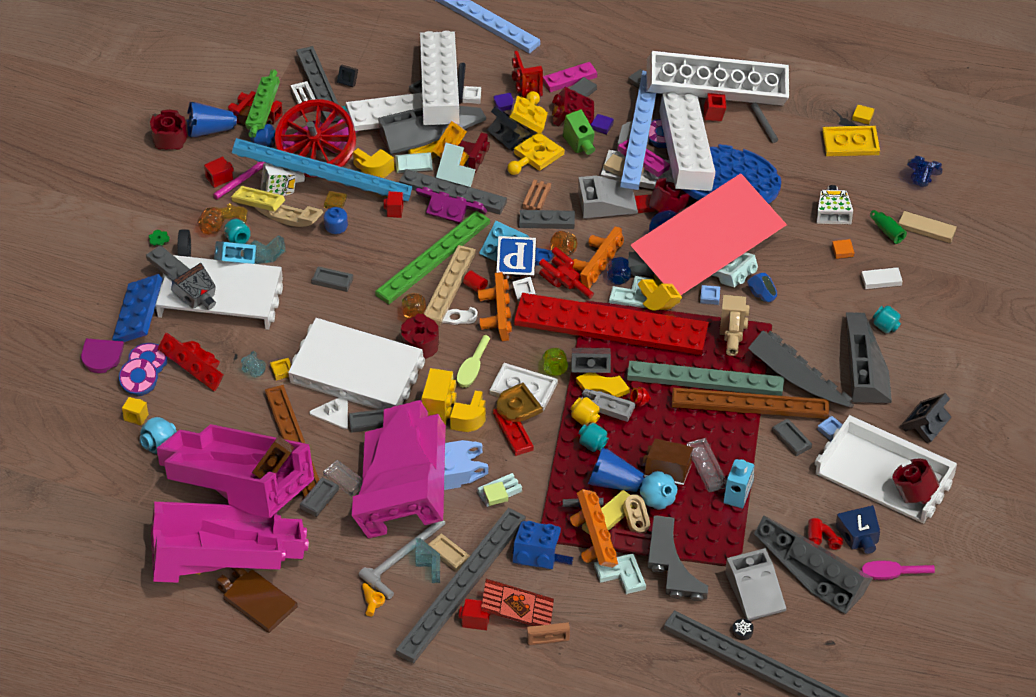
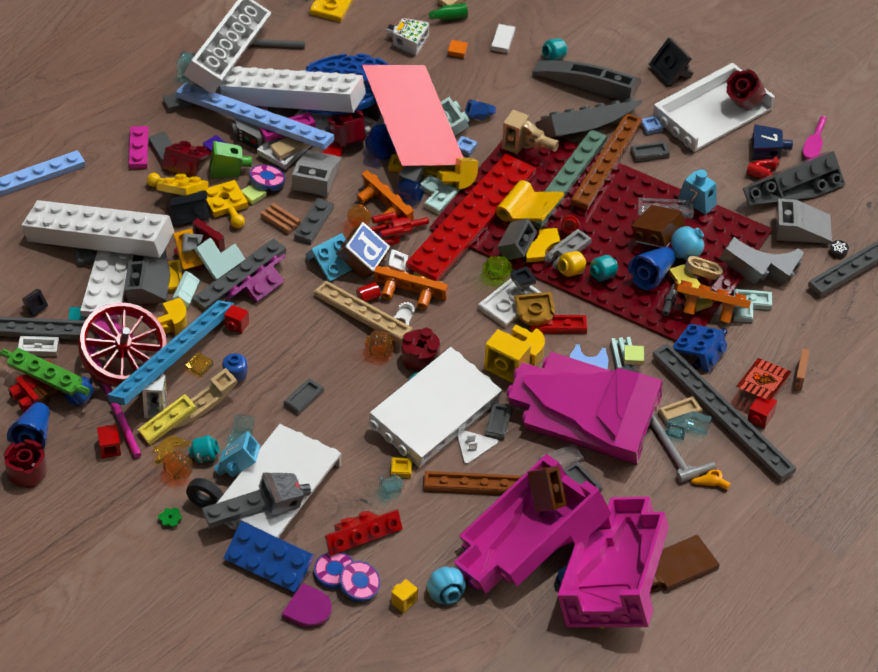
camera: 70 degrees left, 0 degrees up
bright green tile [375,210,490,305] -> none
yellowish green piece [457,335,490,388] -> none
dark purple tile [494,93,514,111] -> none
red bracket [511,51,543,98] -> none
red brick [703,93,726,121] -> none
none -> light grey tile [182,233,203,252]
none -> yellowish green tile [241,184,267,205]
none -> tile [249,165,285,191]
none -> yellow door [495,180,564,221]
none -> black tile [510,266,536,292]

